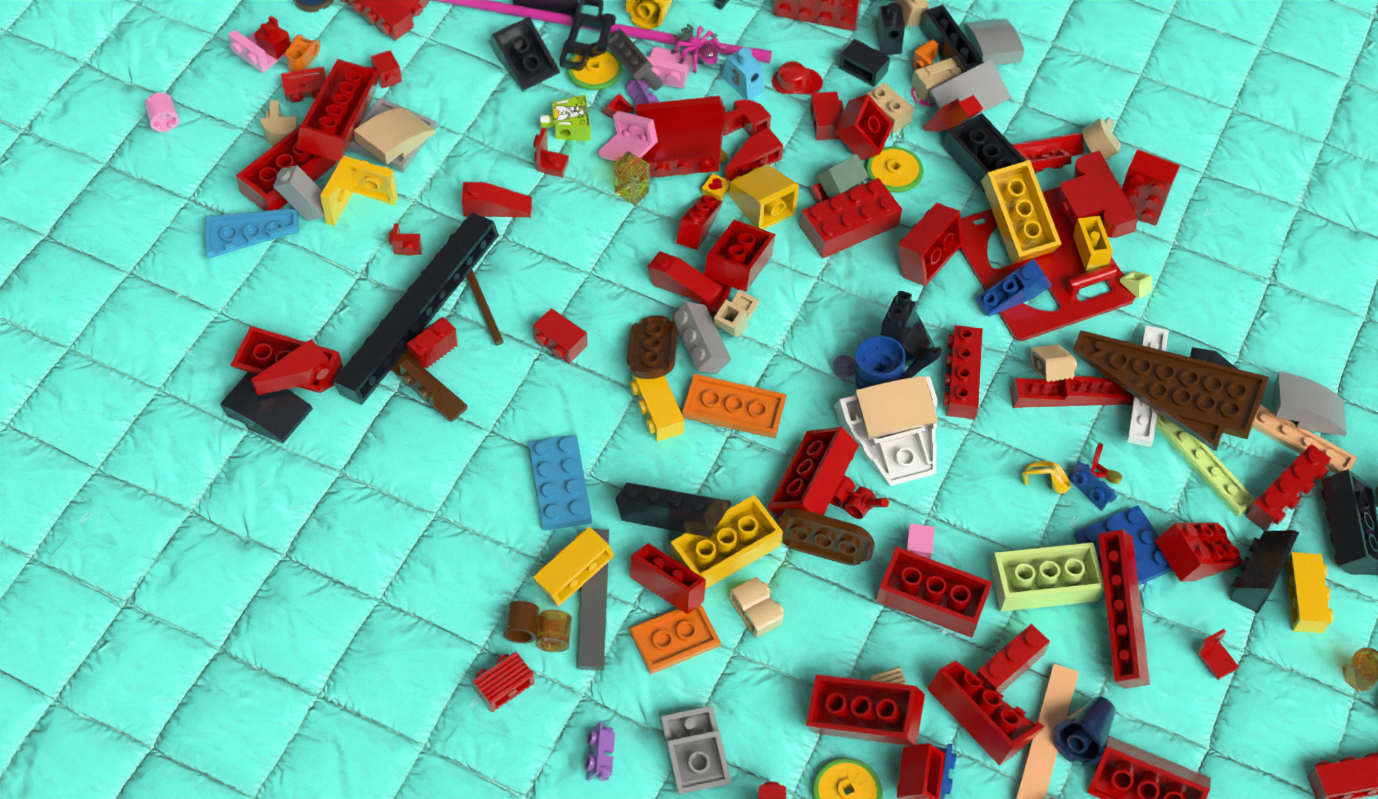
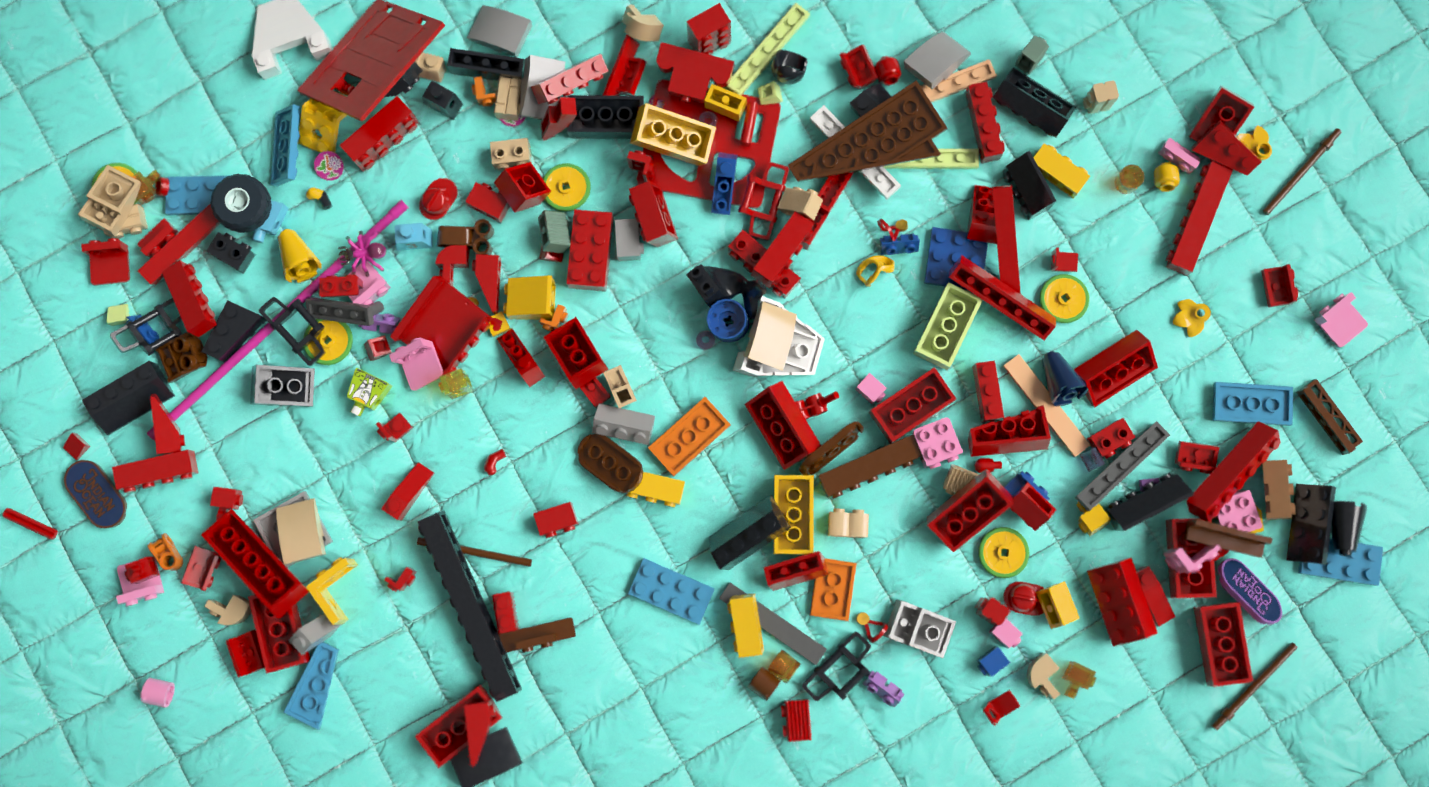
camera: 50 degrees left, 25 degrees up
red slope [647,251,722,305] -> none
black brick [839,38,890,87] -> none
none -> red bracket [226,630,265,677]
none -> red bracket [319,274,363,297]
none -> reddish brown piece [437,219,494,255]
none -> red arm [484,449,507,476]
none -> brick [531,54,608,105]
none -> orange bracket [539,304,568,332]
none -> light grey brick [615,219,644,261]
none -> red bracket [627,150,656,182]
none -> plate [699,111,717,127]
none -> yellowish green tile [726,3,810,96]
none -> red bar [738,162,789,240]
none -> red brick [751,211,814,289]
none -> black piece [771,49,808,85]
none -> black bar [802,631,871,701]
none -> reddish brown brick [818,434,924,499]
none -> red bracket [839,44,878,89]
none -> red piece [856,612,888,643]
none -> red head [875,56,901,85]
none -> bright pink bracket [913,417,963,470]
none -> red cylinder [974,458,1002,473]
none -> red tile [992,185,1021,294]
none -> yellow wheel [1040,274,1090,323]

